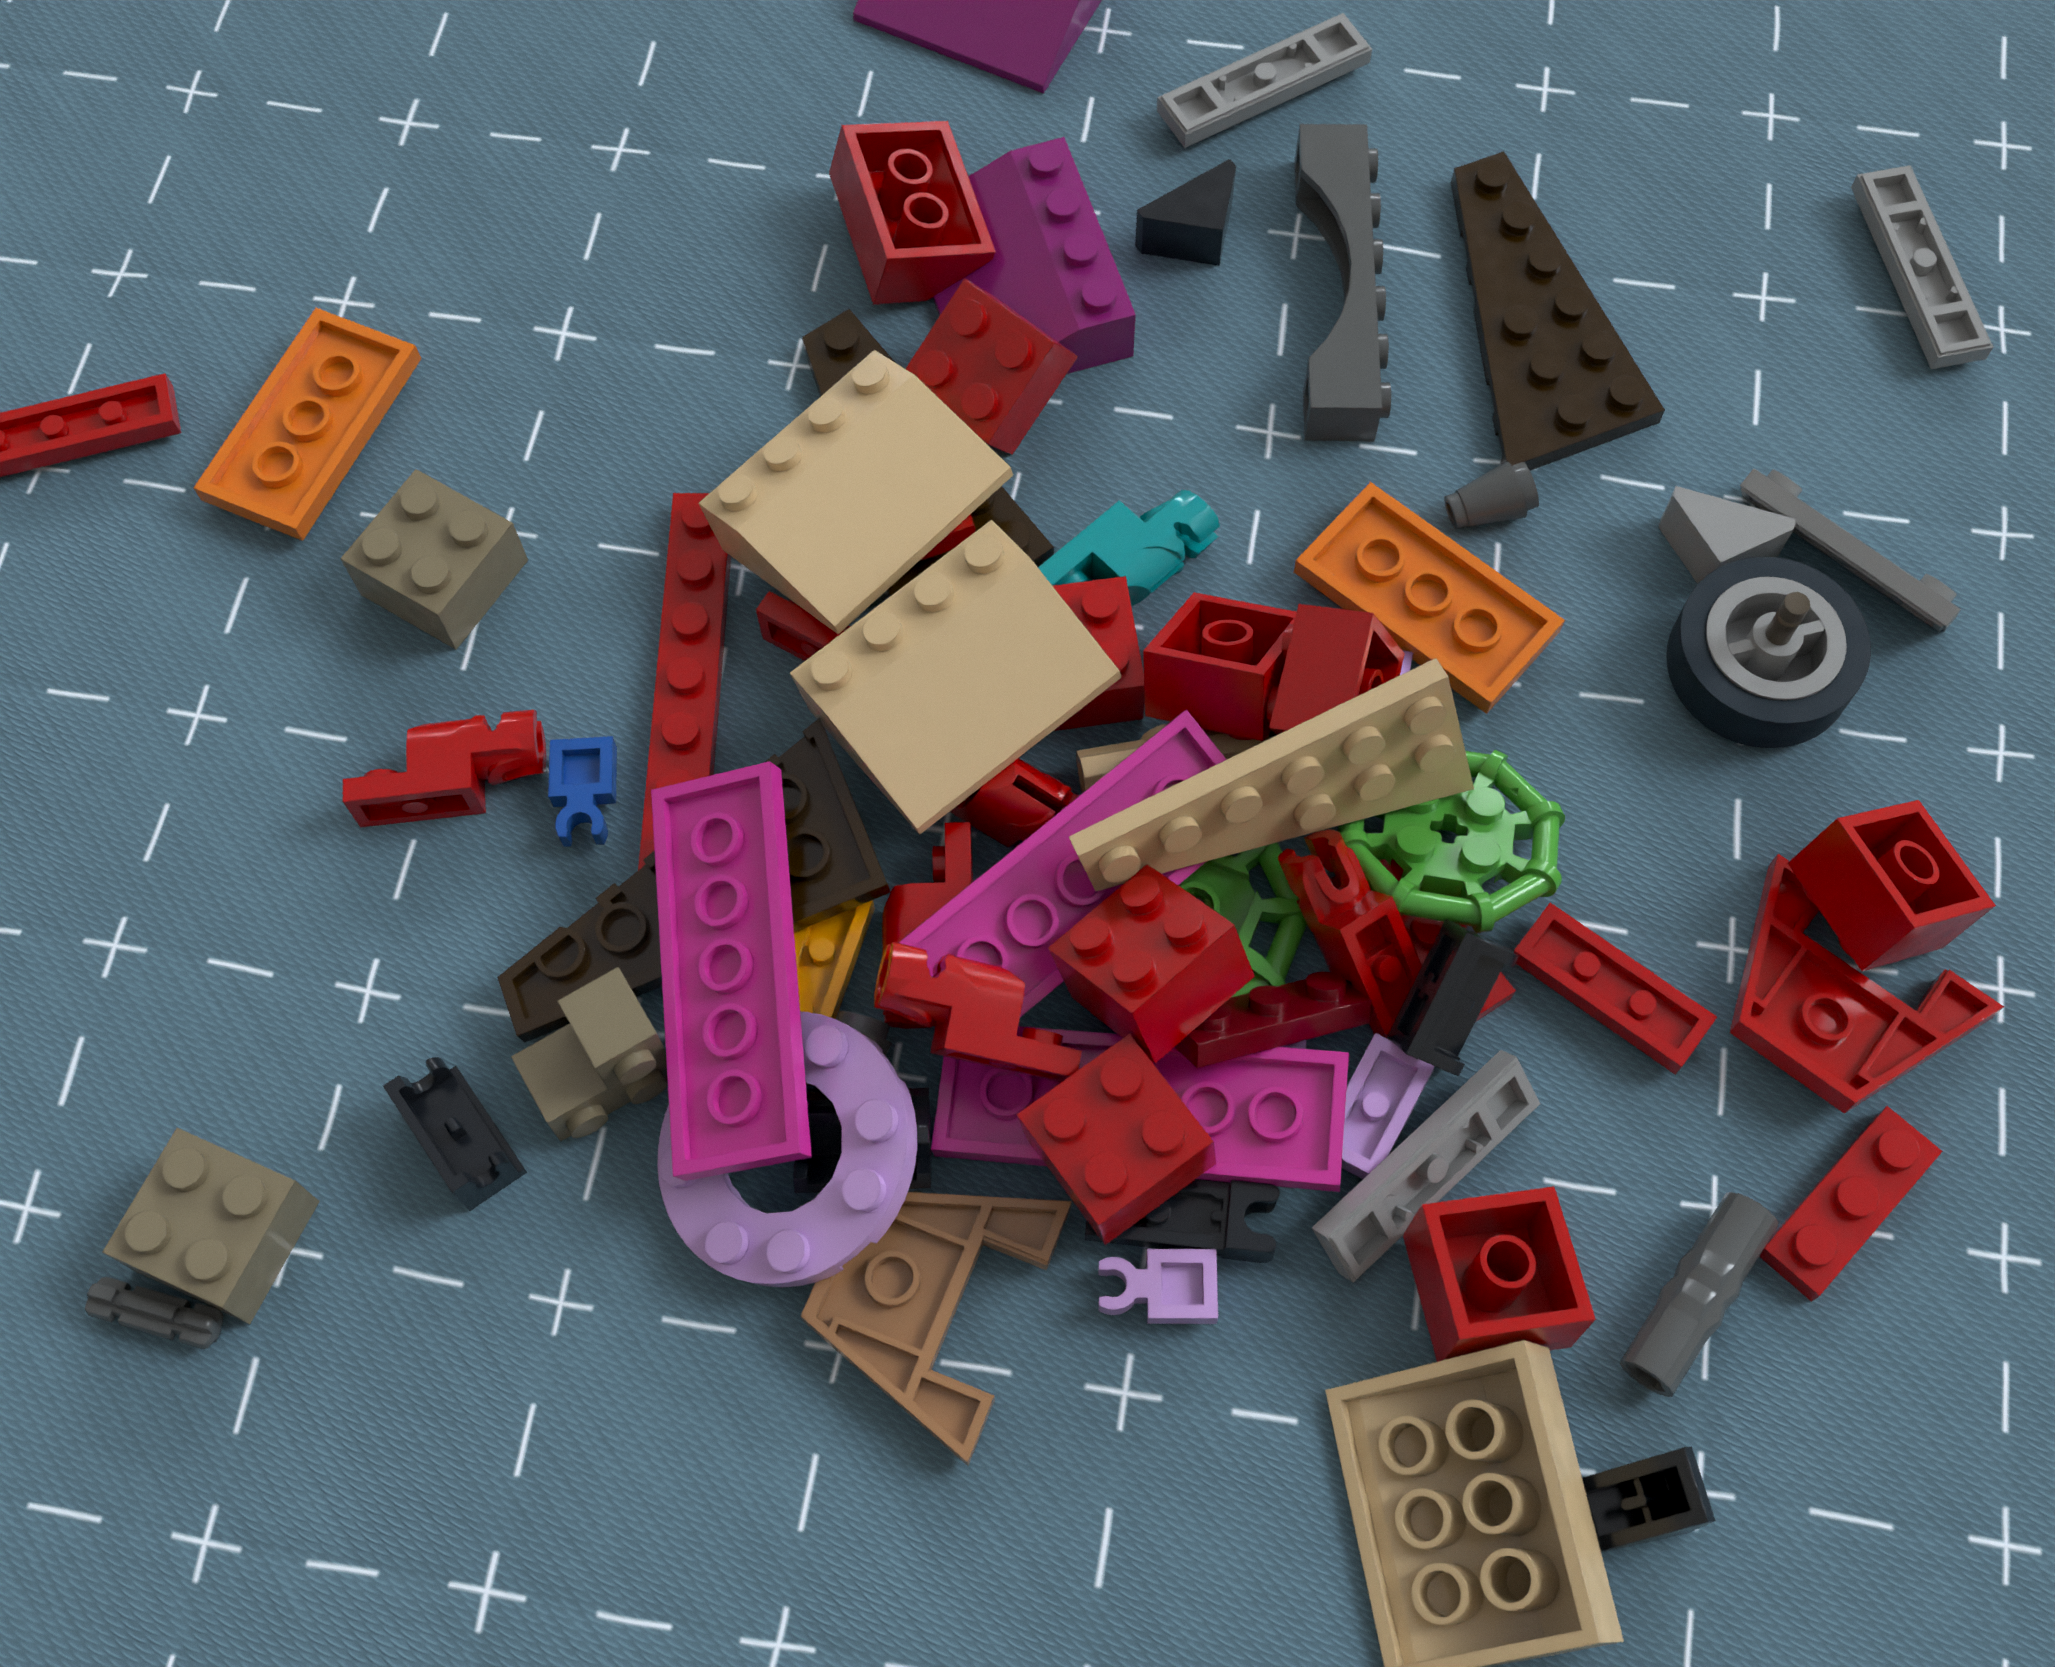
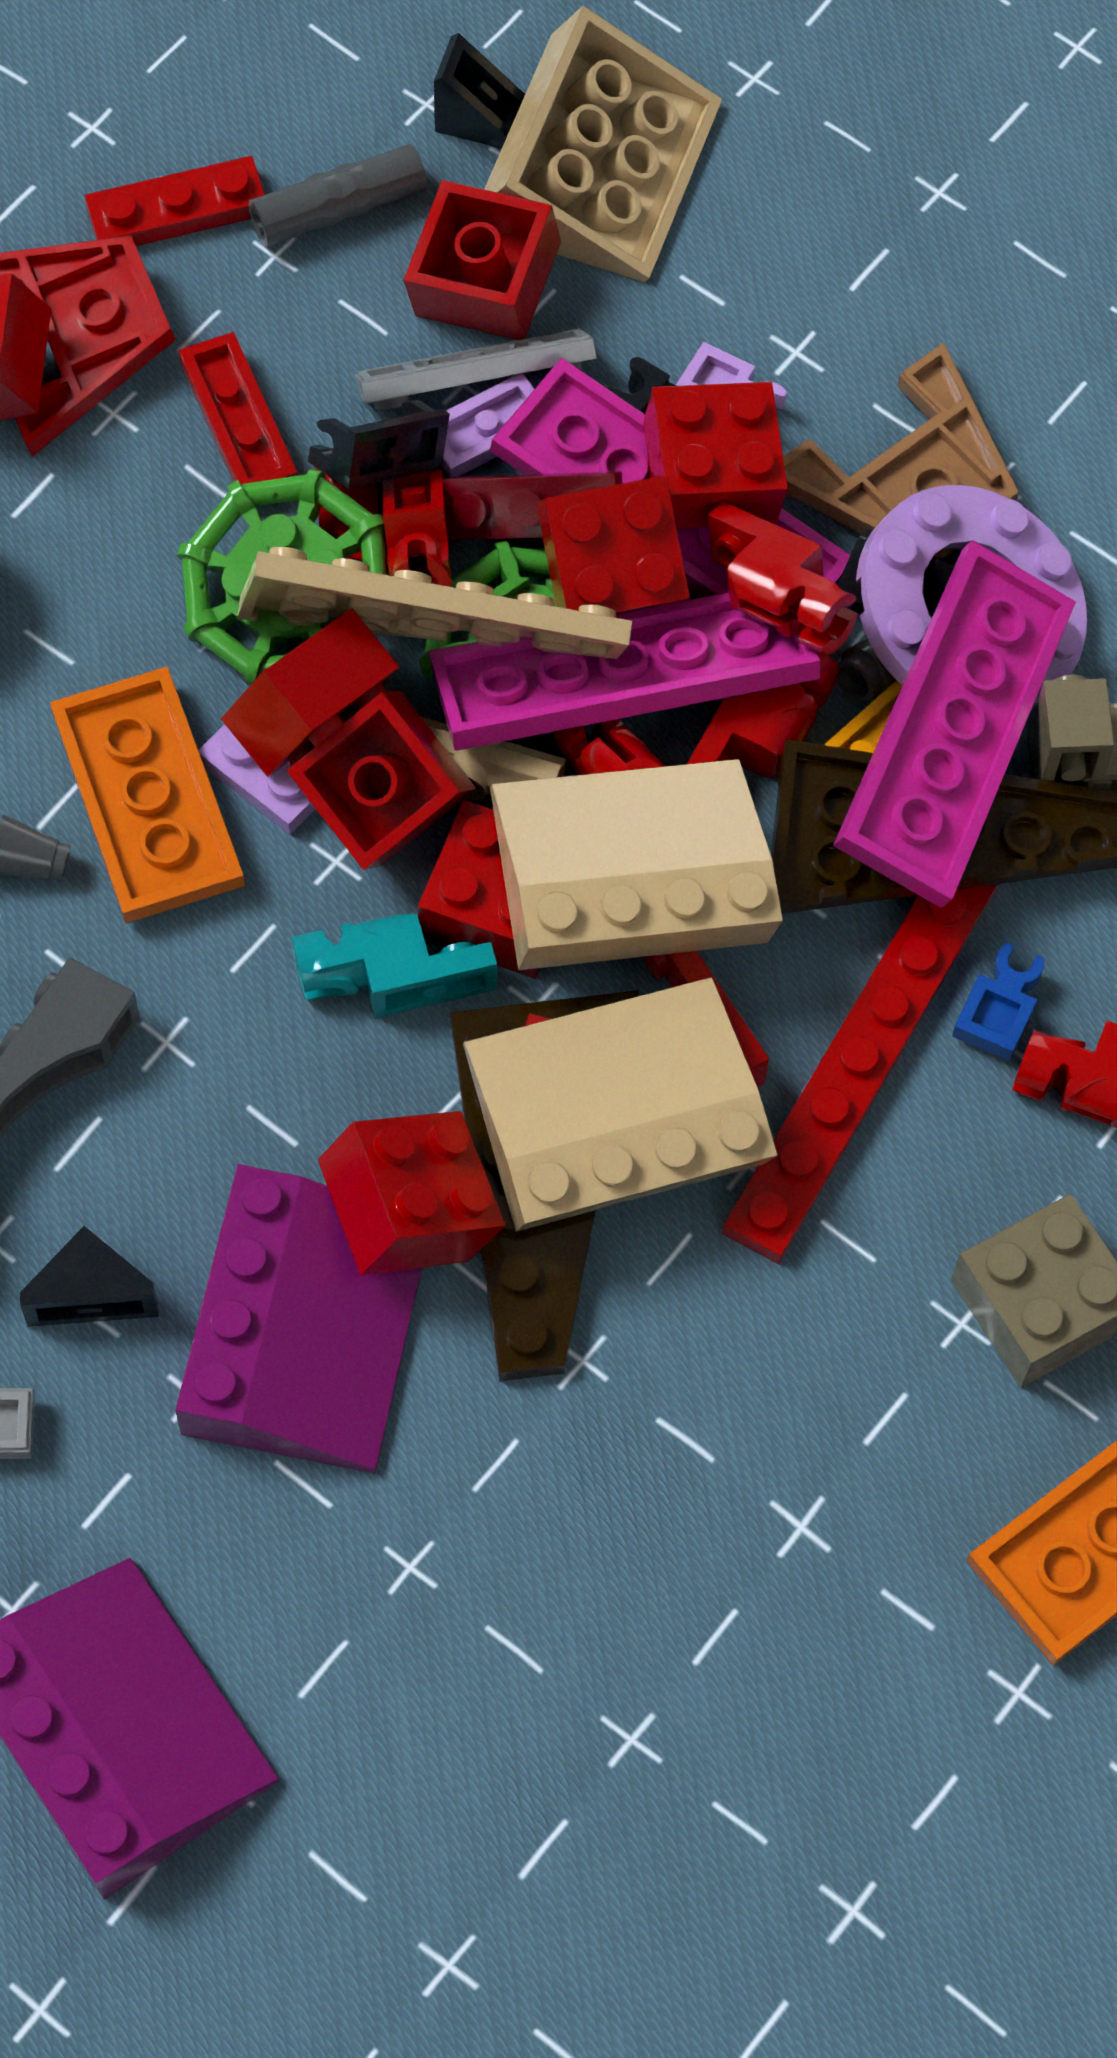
camera: 155 degrees left, 0 degrees up
red slope [829,121,996,305] -> none

